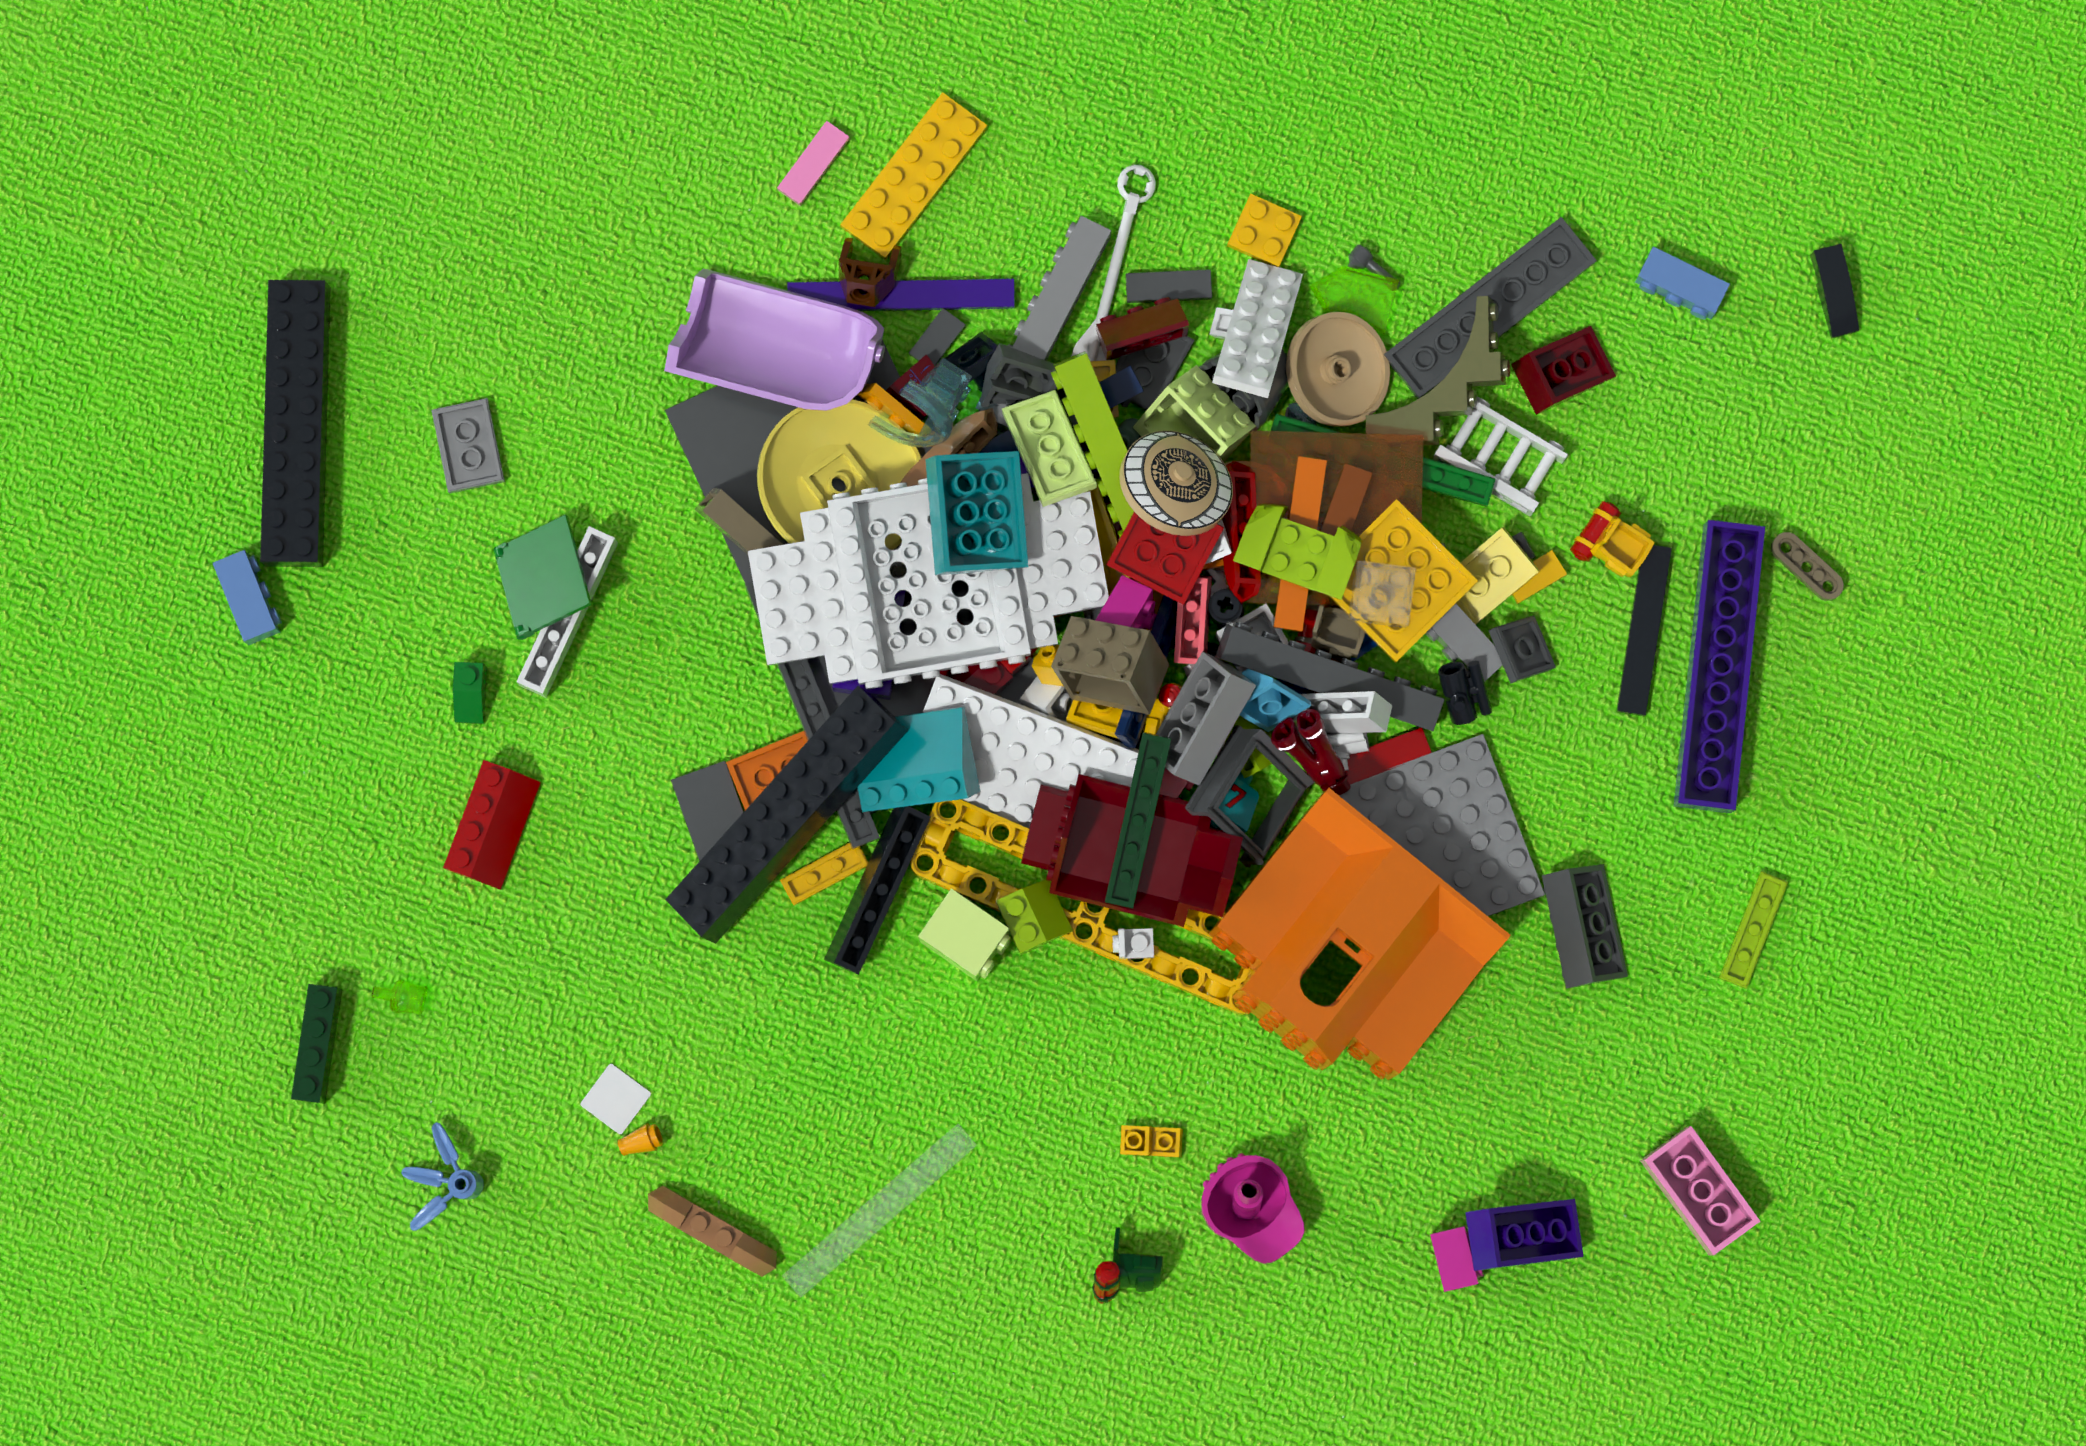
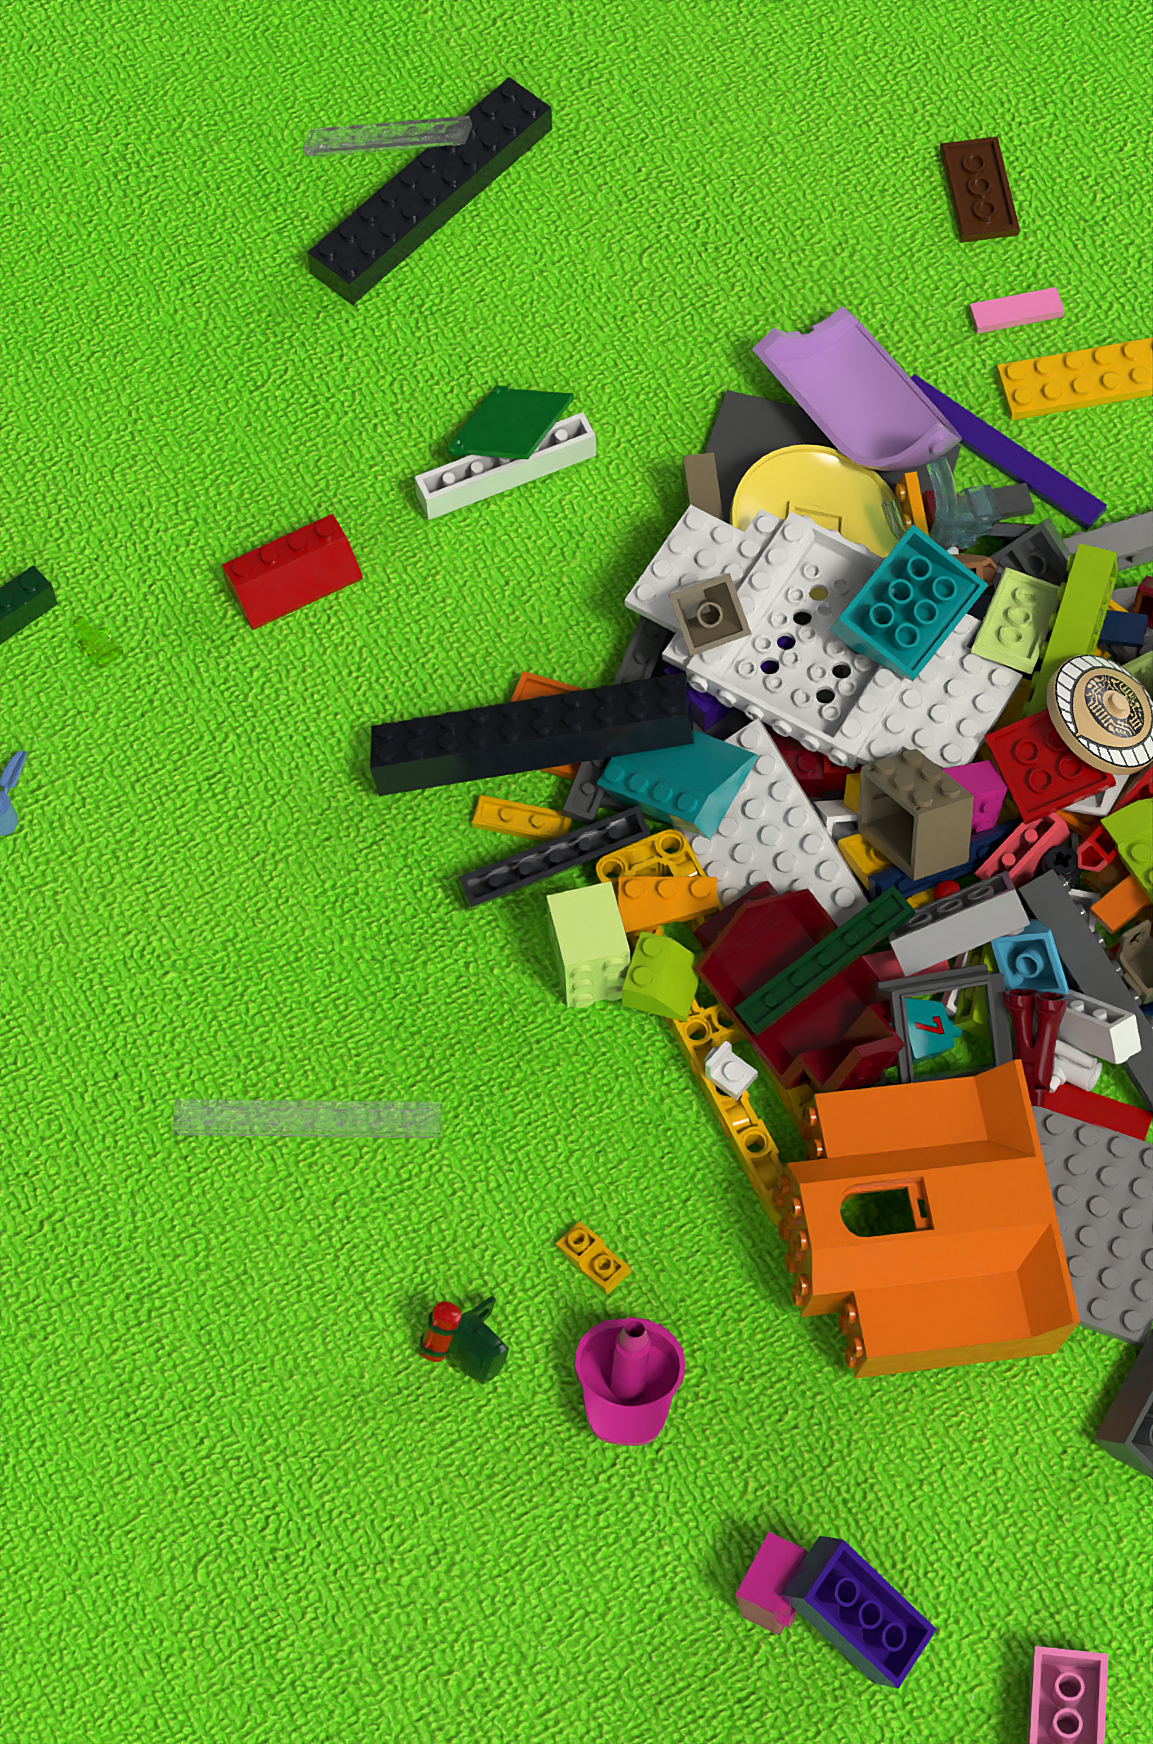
camera: 45 degrees right, 20 degrees down
medium blue brick [213,550,282,645] -> none
light grey tile [431,398,505,494] -> none
green slope [453,662,487,724] -> none
white sticker [580,1064,651,1134] -> none
light orange cone [618,1123,663,1156] -> none
medium nougat brick [648,1186,777,1277] -> none
dark grey tile [671,761,744,861] -> none
reddish brown piece [838,238,902,307] -> none
none -> clear plate [303,116,472,156]
none -> light orange wing [618,876,717,938]
none -> dark tan slope [668,573,752,656]
none -> reddish brown tile [940,136,1020,243]

